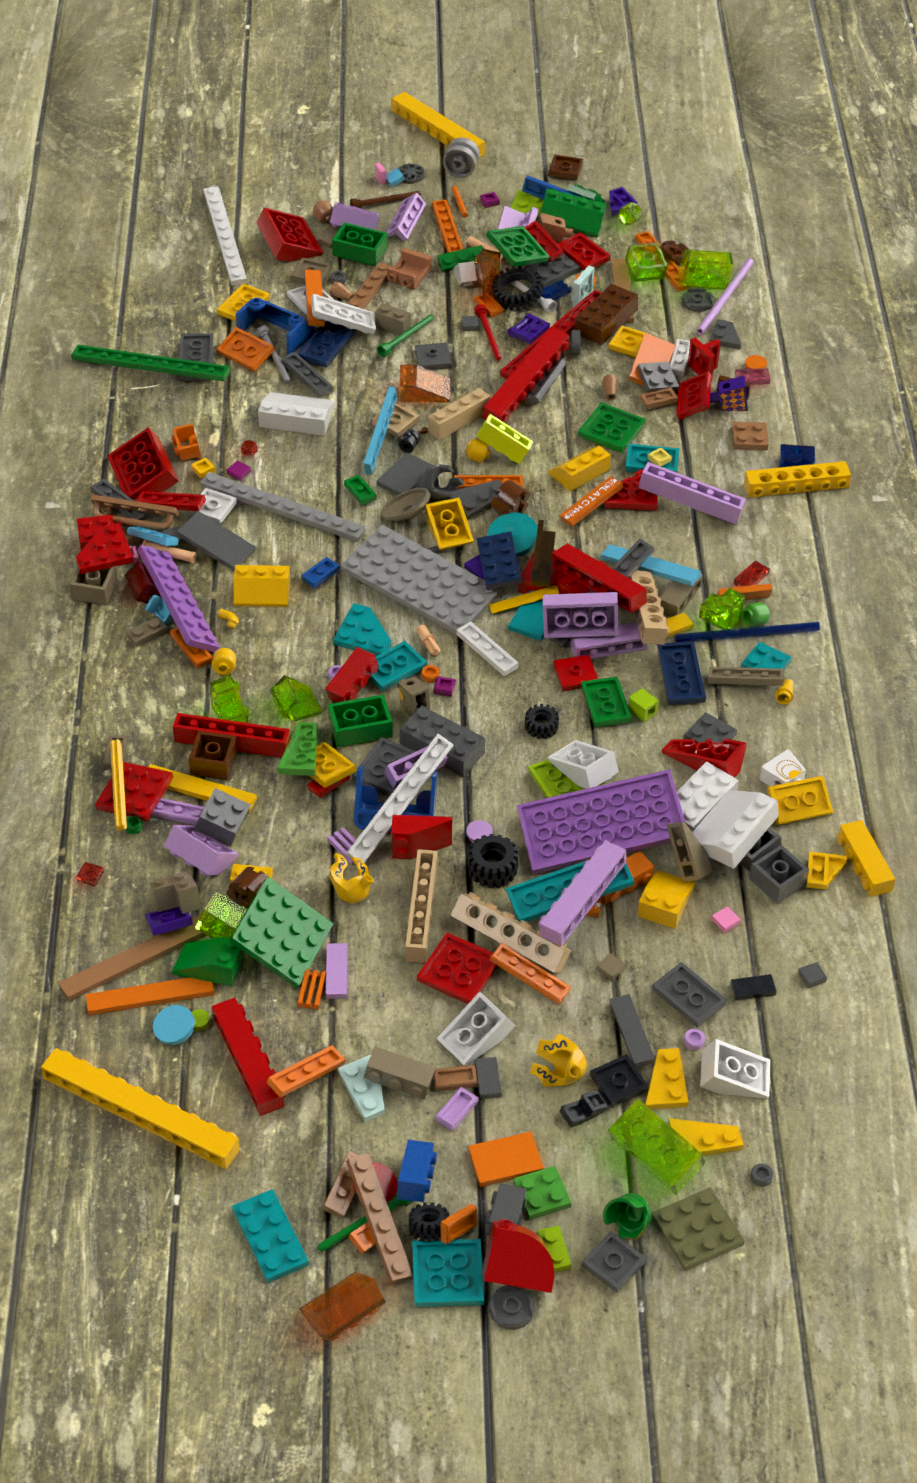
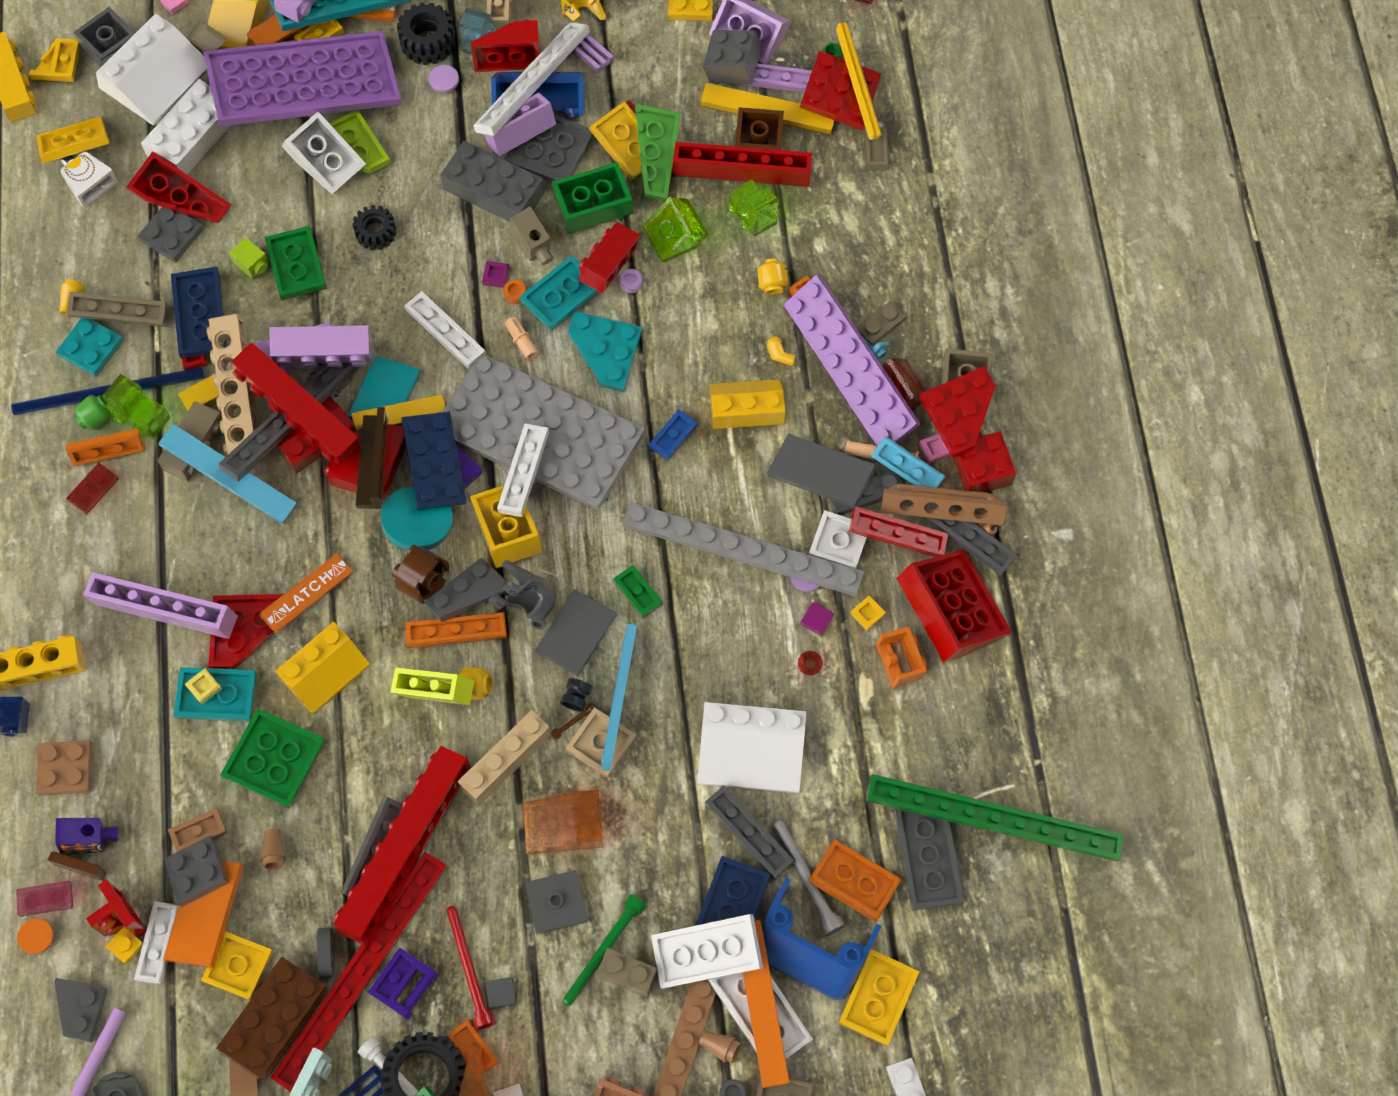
camera: 175 degrees right, 20 degrees up
dark tan dish [381,487,430,521] -> none
red plate [553,655,598,691] -> none
red plate [676,371,712,420] -> none
none -> clear light blue brick [458,8,495,55]
none -> white plate [497,424,549,517]

